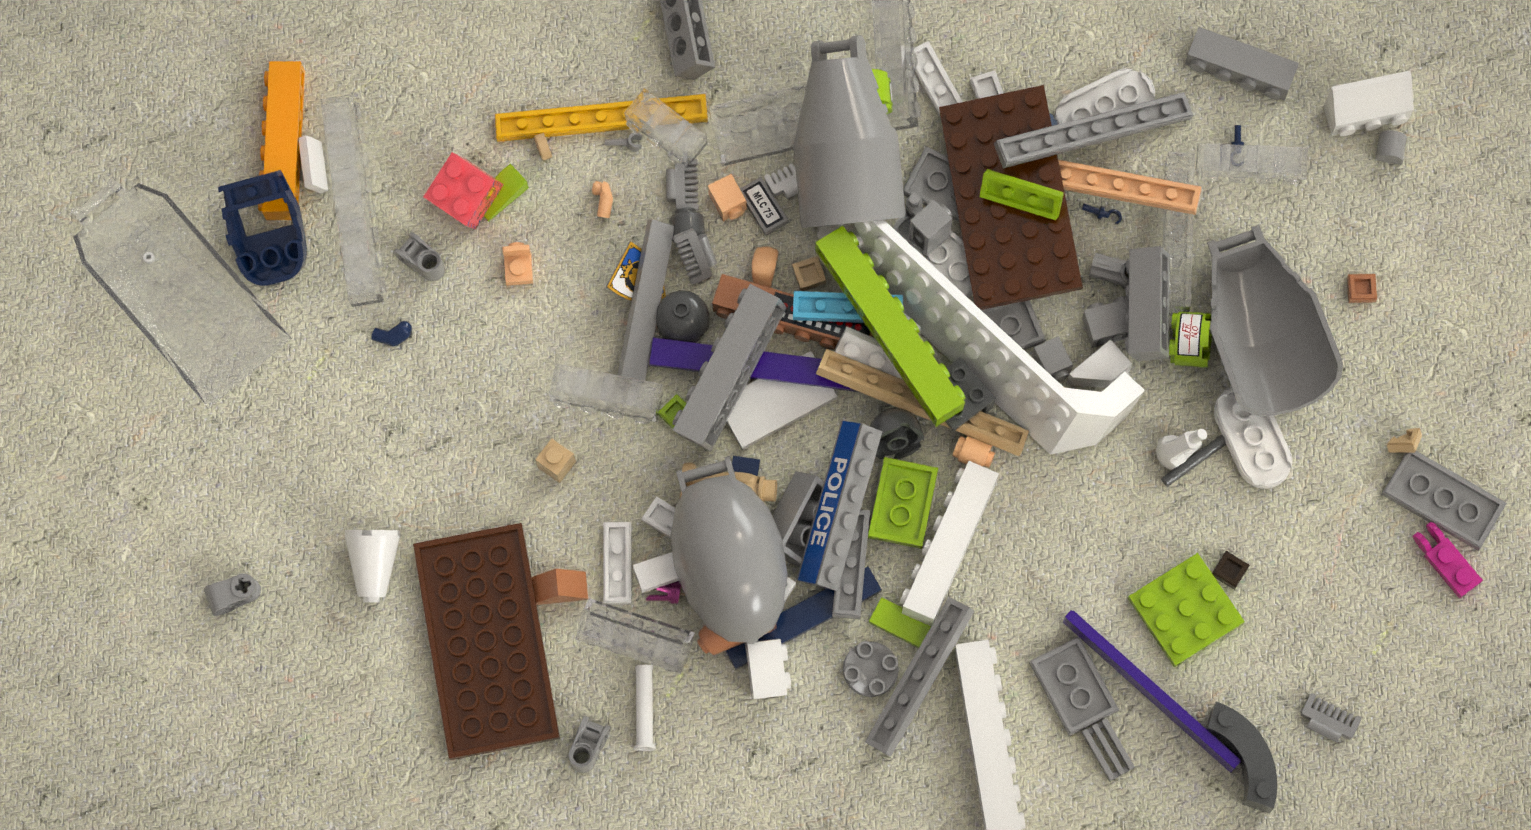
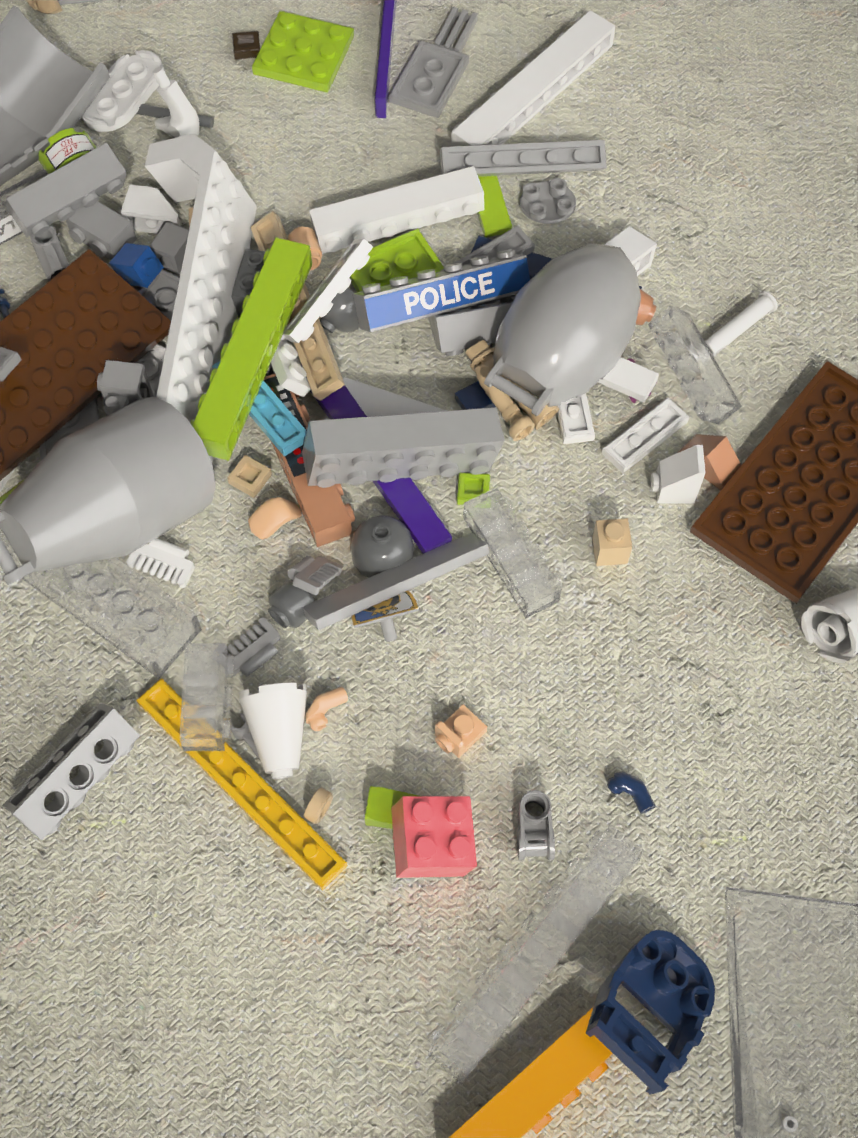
camera: 135 degrees left, 10 degrees down
white tile [298,135,328,194] -> none
light grey piece [569,716,611,773] -> none
light nougat brick [708,174,747,221] -> none
tile [740,177,789,236] -> none
lime plate [979,169,1064,220] -> none
none -> blue brick [109,243,164,288]
none -> white cone [239,682,307,779]
none -> white plate [283,239,373,343]
none -> white slope [651,445,705,504]

